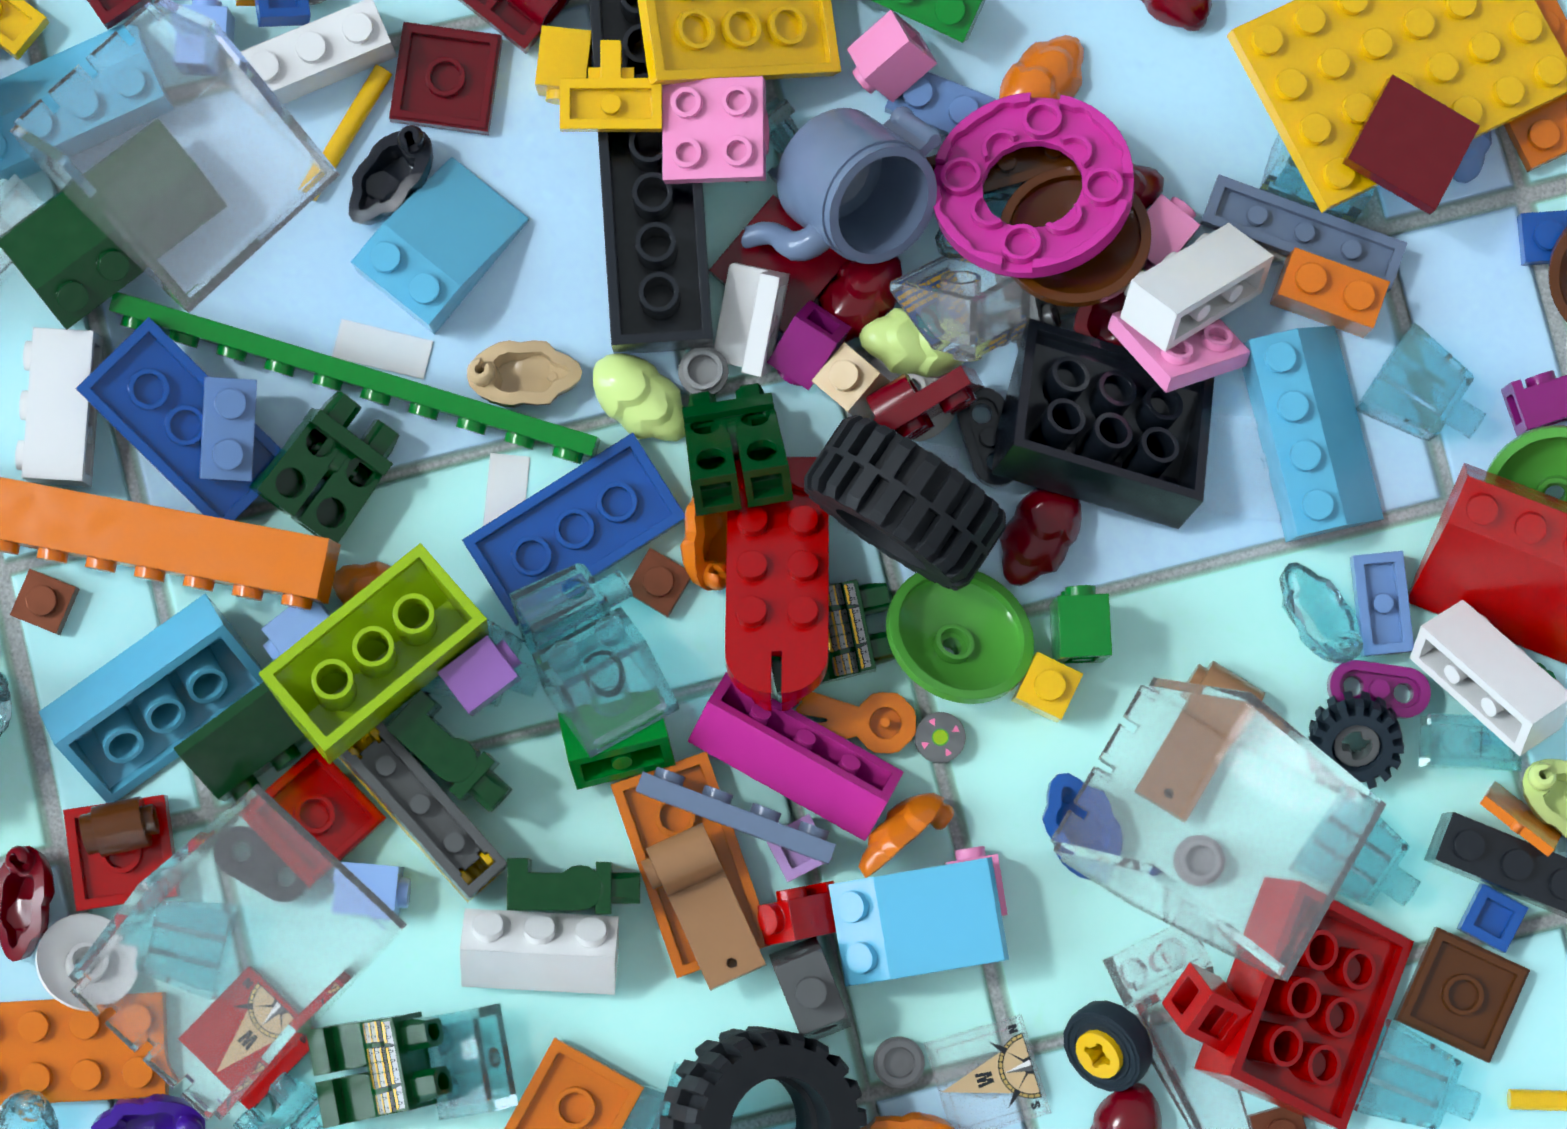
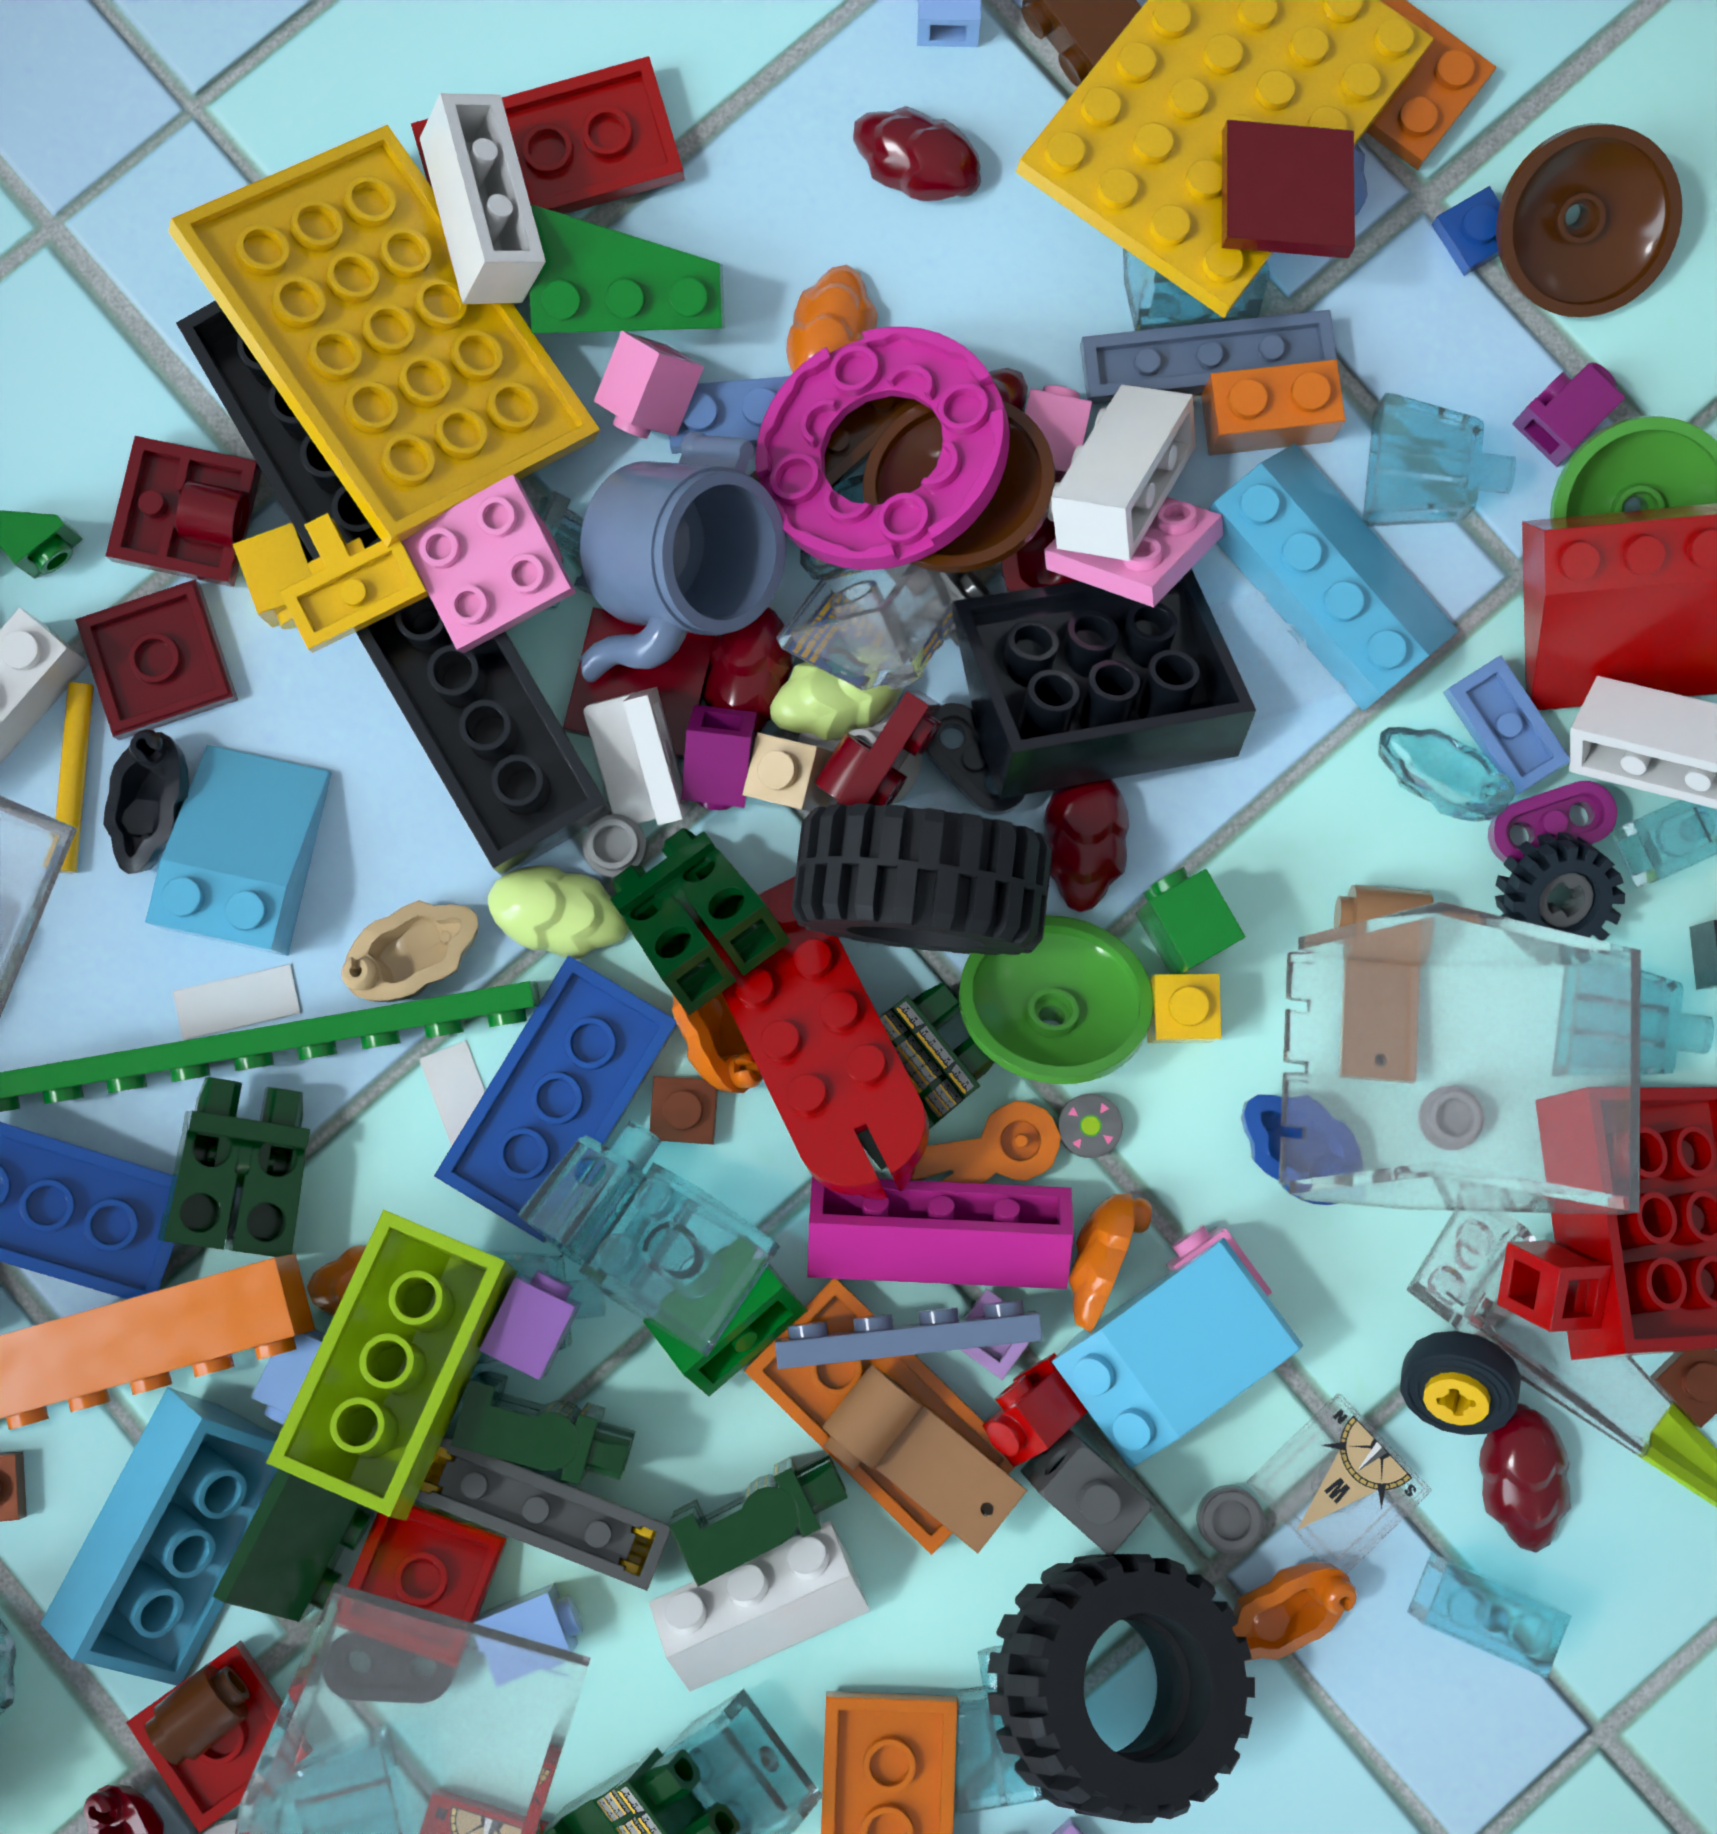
camera: 25 degrees left, 0 degrees up
medium blue plate [199,377,257,481] -> none

